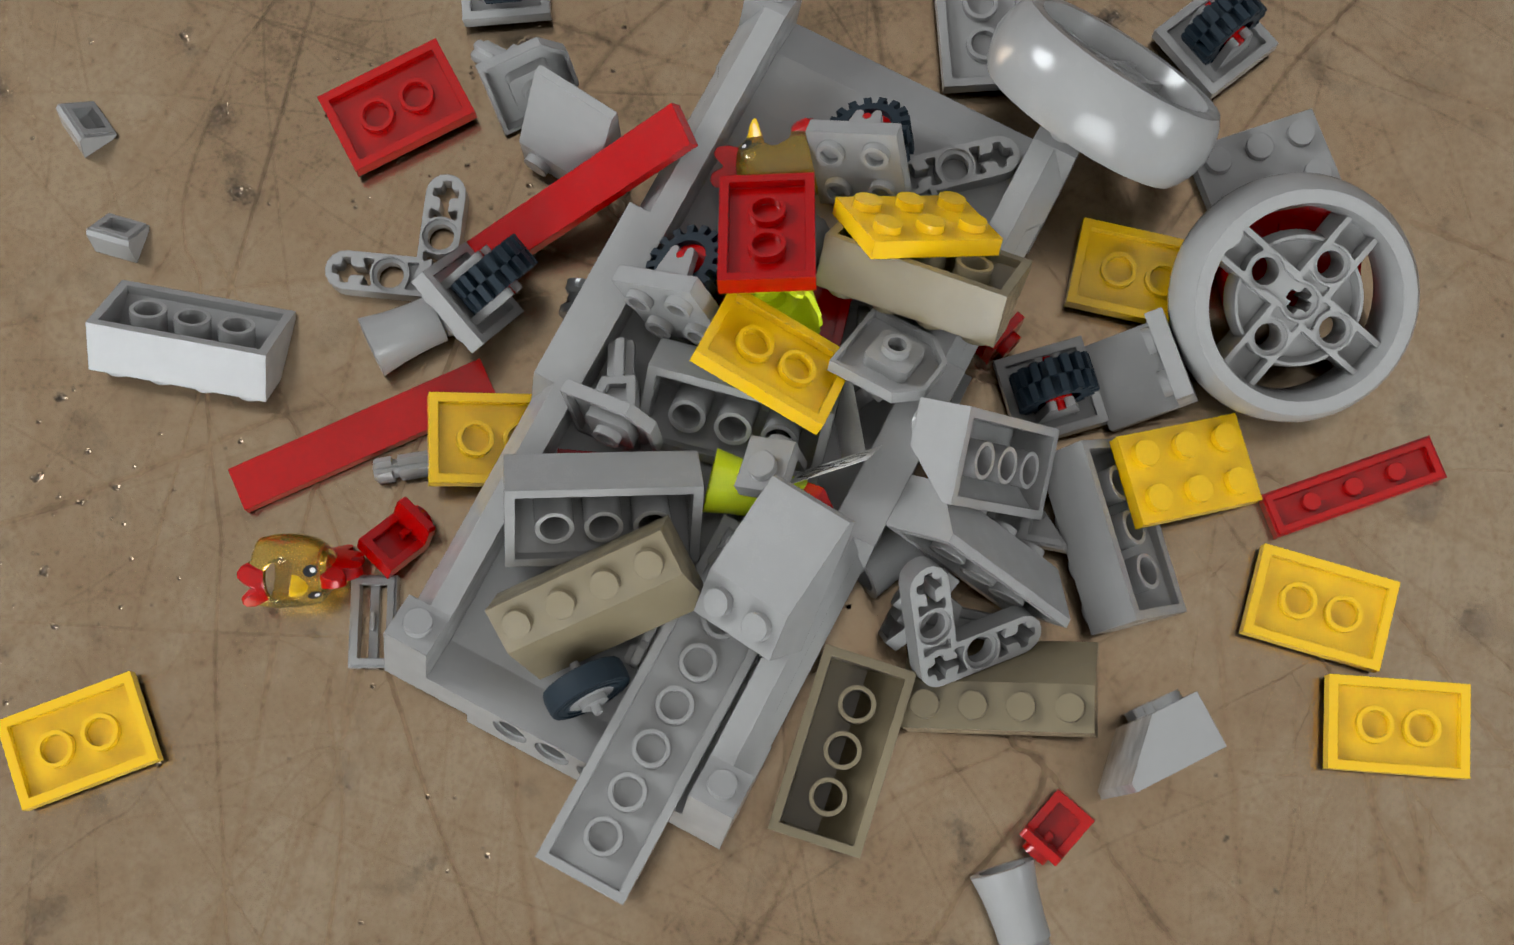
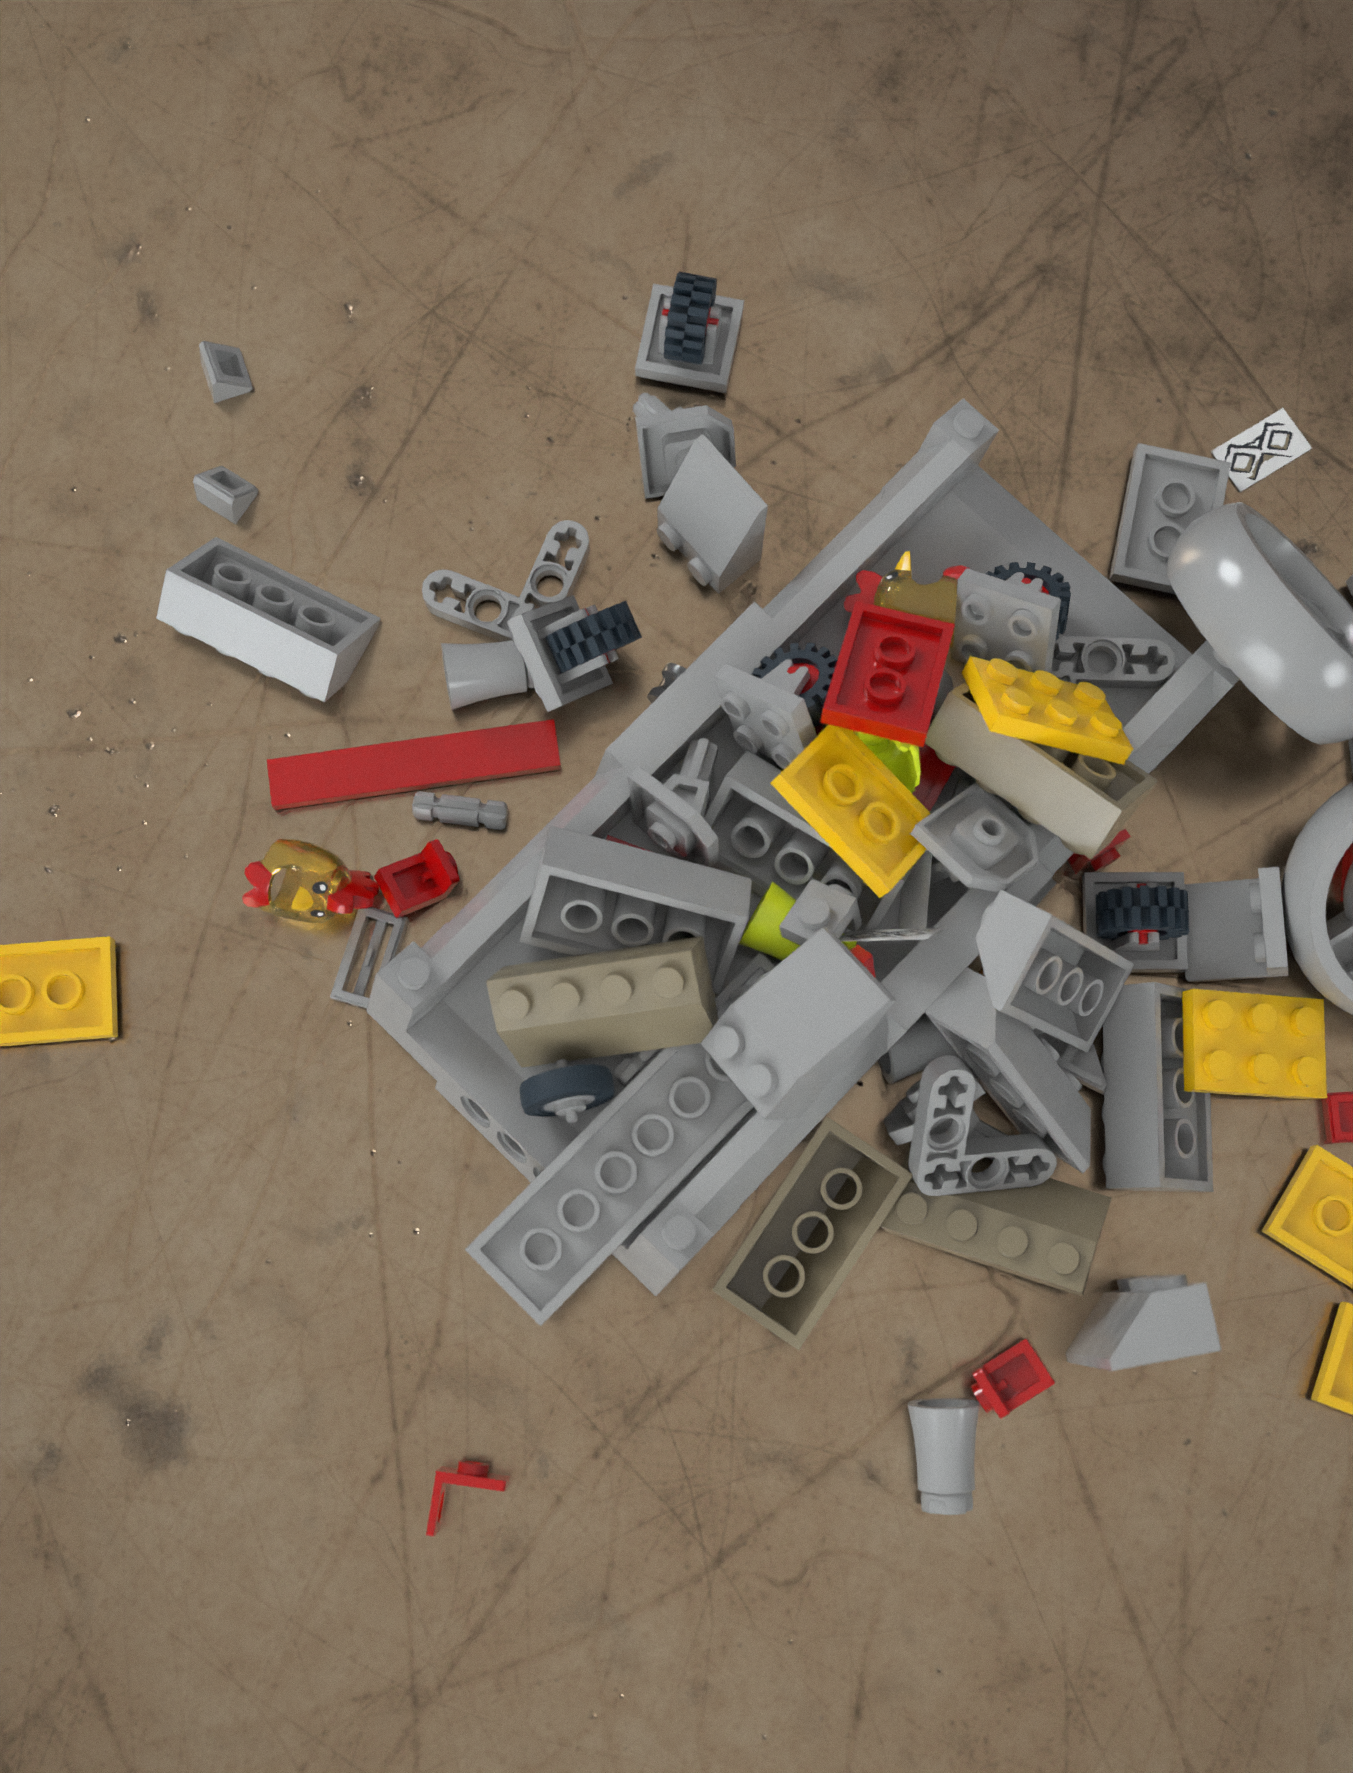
camera: 15 degrees right, 0 degrees up
red plate [317,38,477,177] -> none
yellow plate [427,392,532,487] -> none
red tile [467,103,698,255] -> none
yellow plate [1064,217,1185,324] -> none

